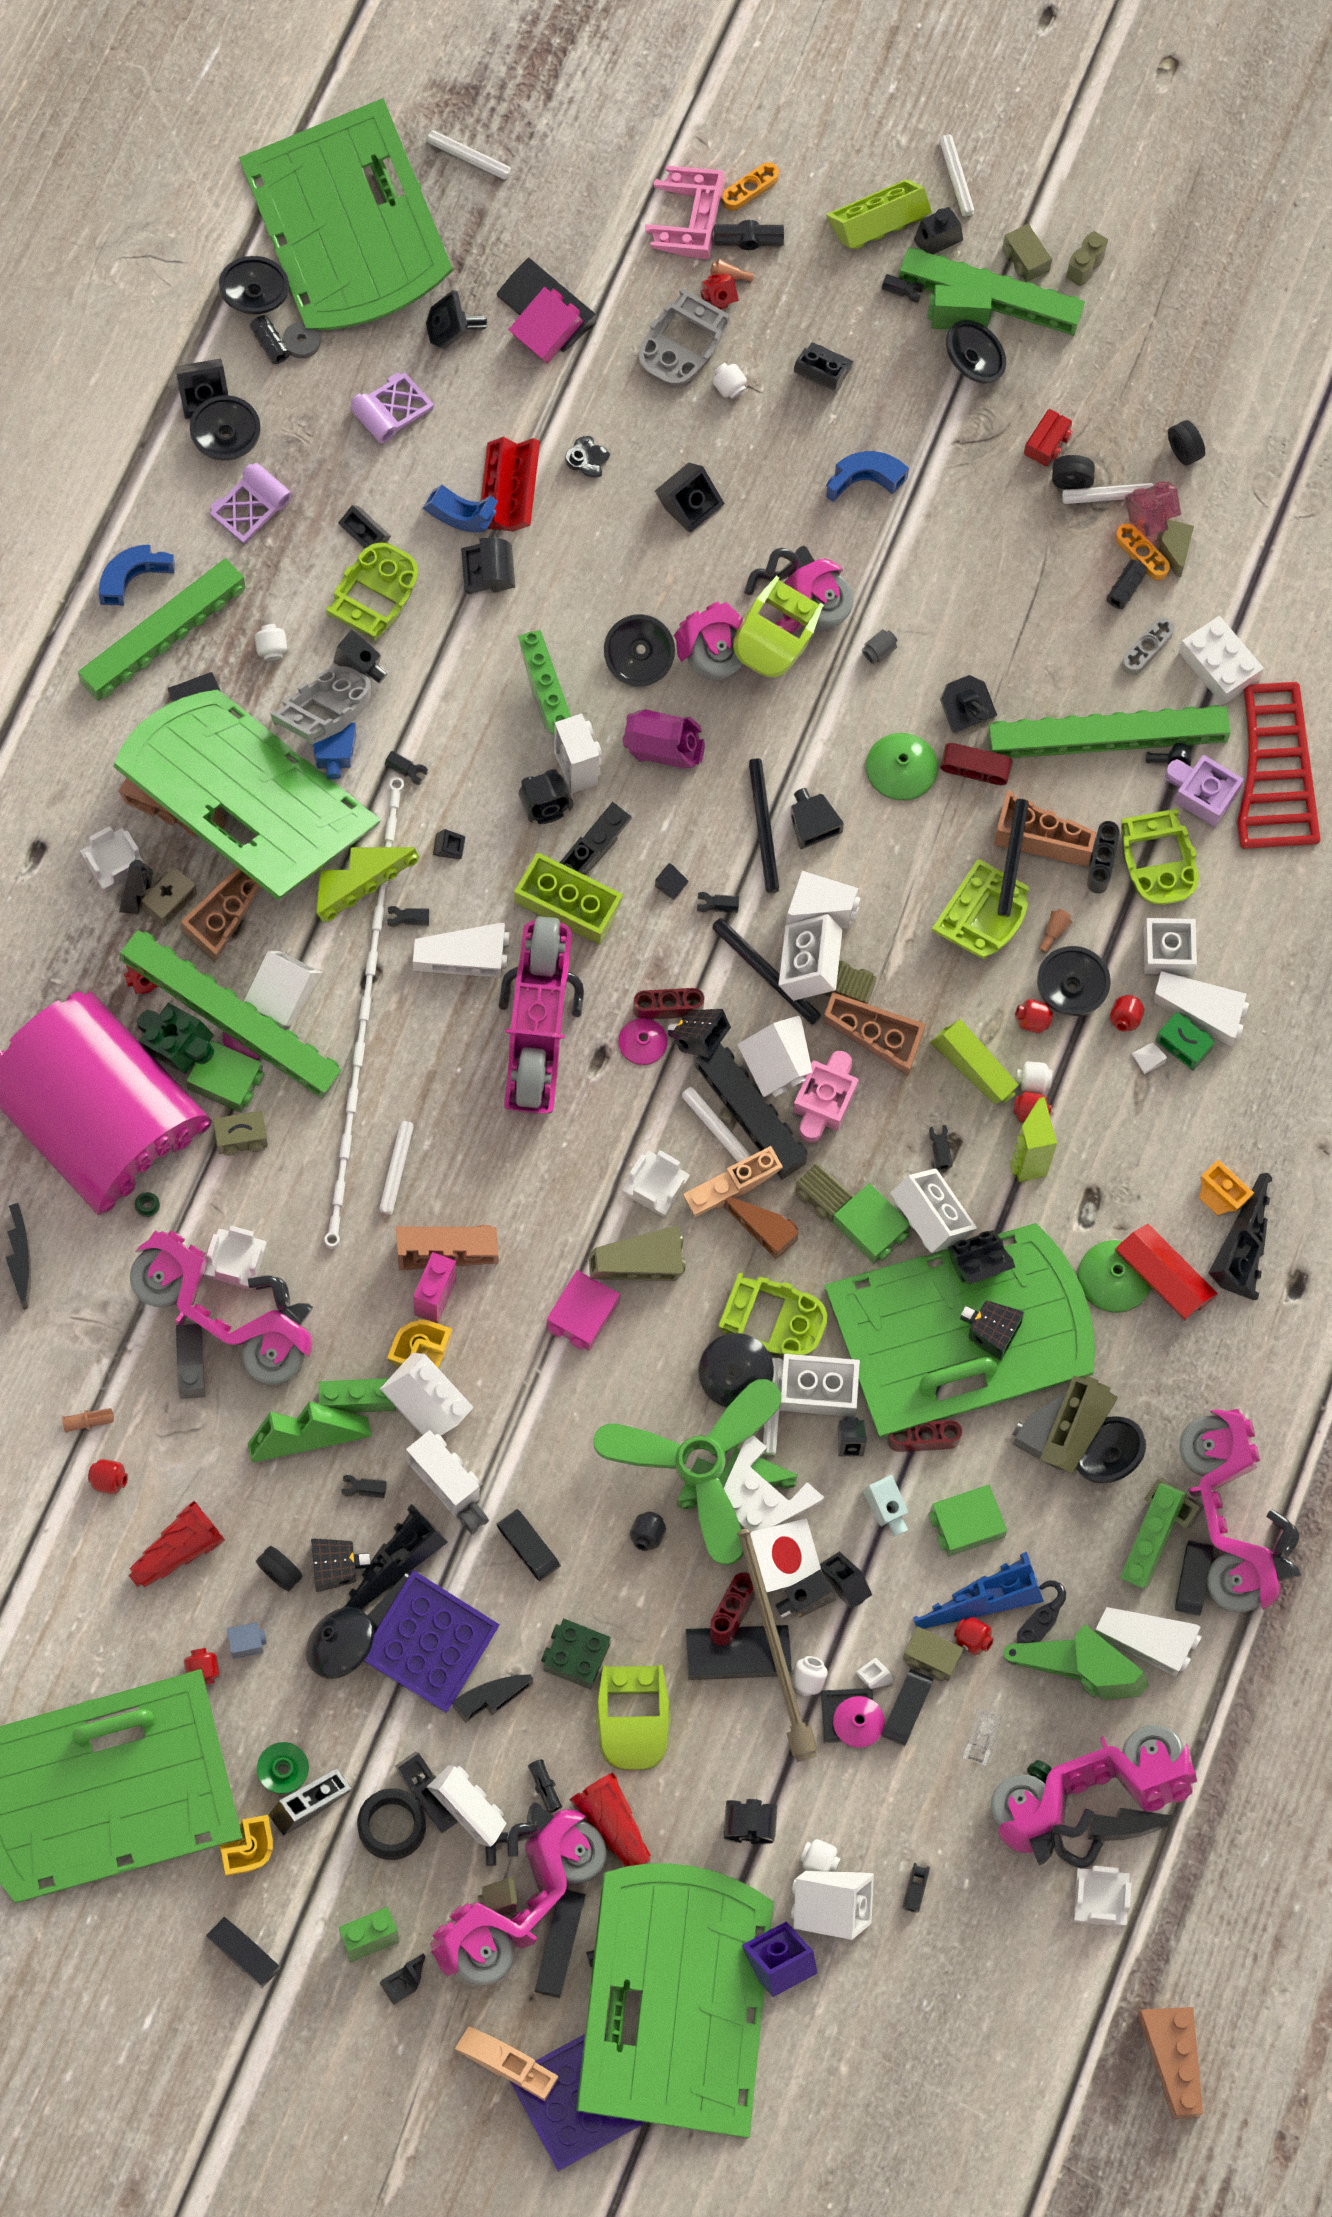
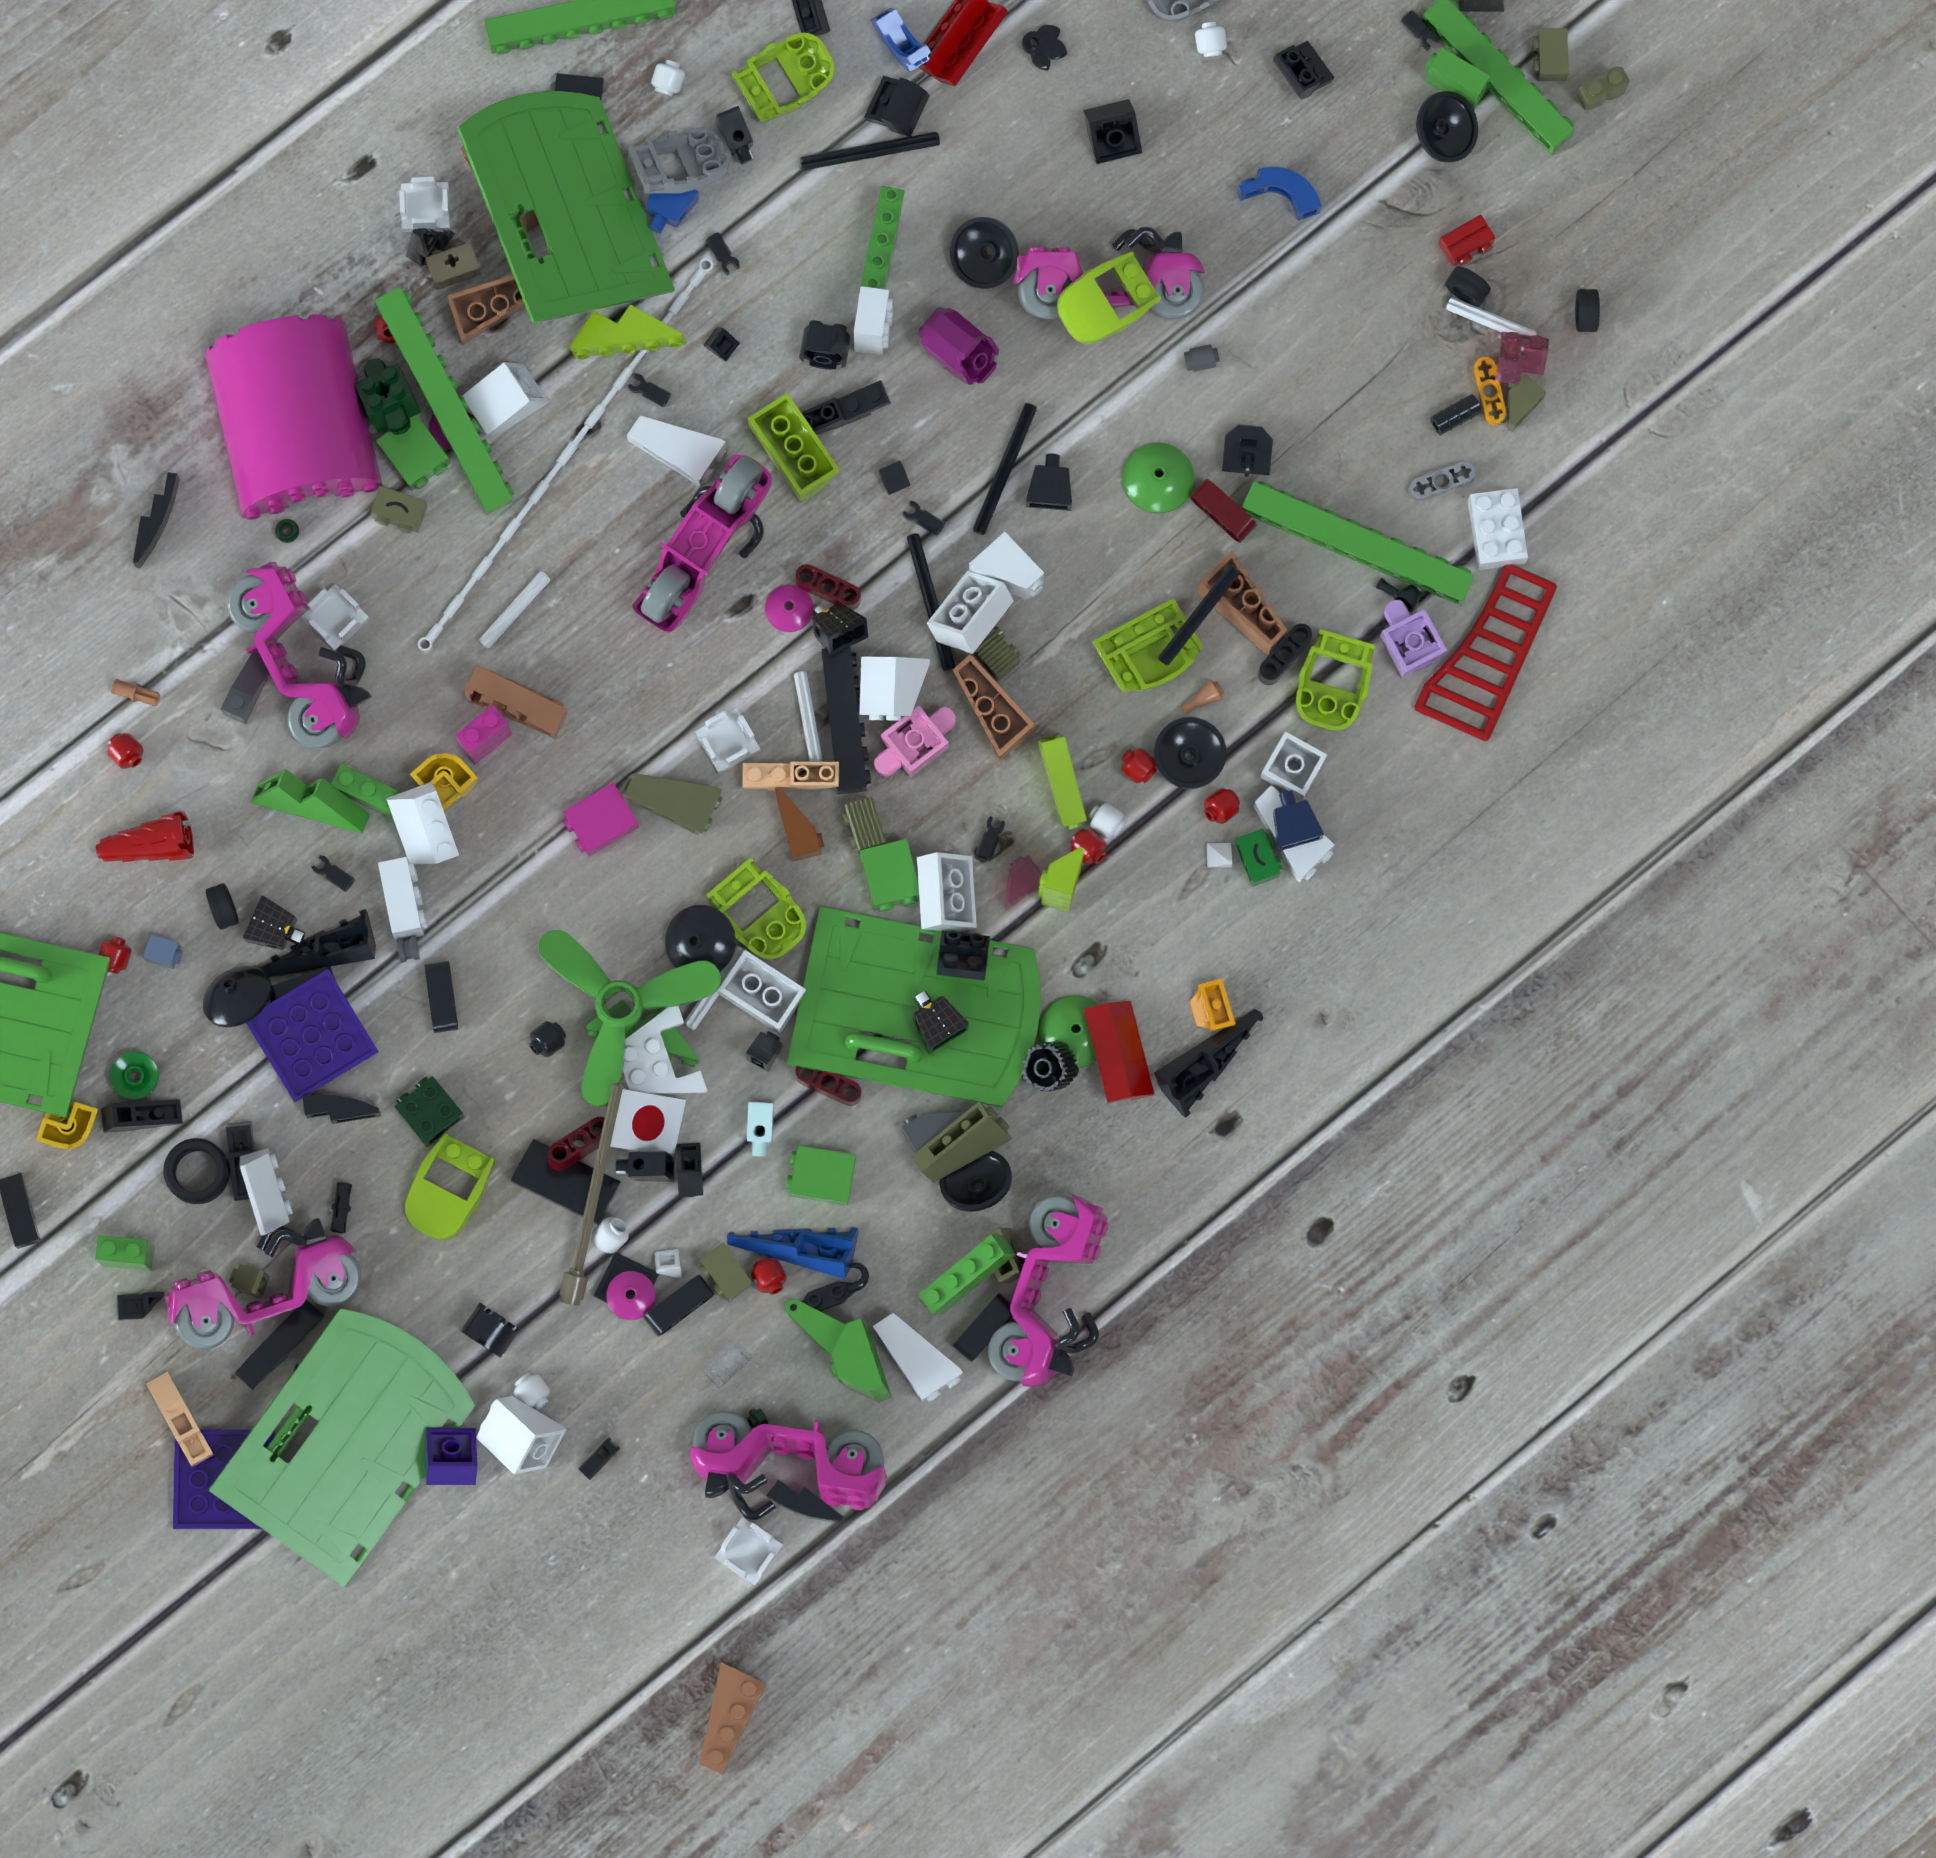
camera: 30 degrees right, 10 degrees up
red cone [569,1772,651,1867] -> none
none -> black axle [800,132,940,170]
none -> clear pink slope [1004,855,1042,911]
none -> black brick [1021,1041,1079,1092]
none -> dark blue torso [1273,790,1324,852]

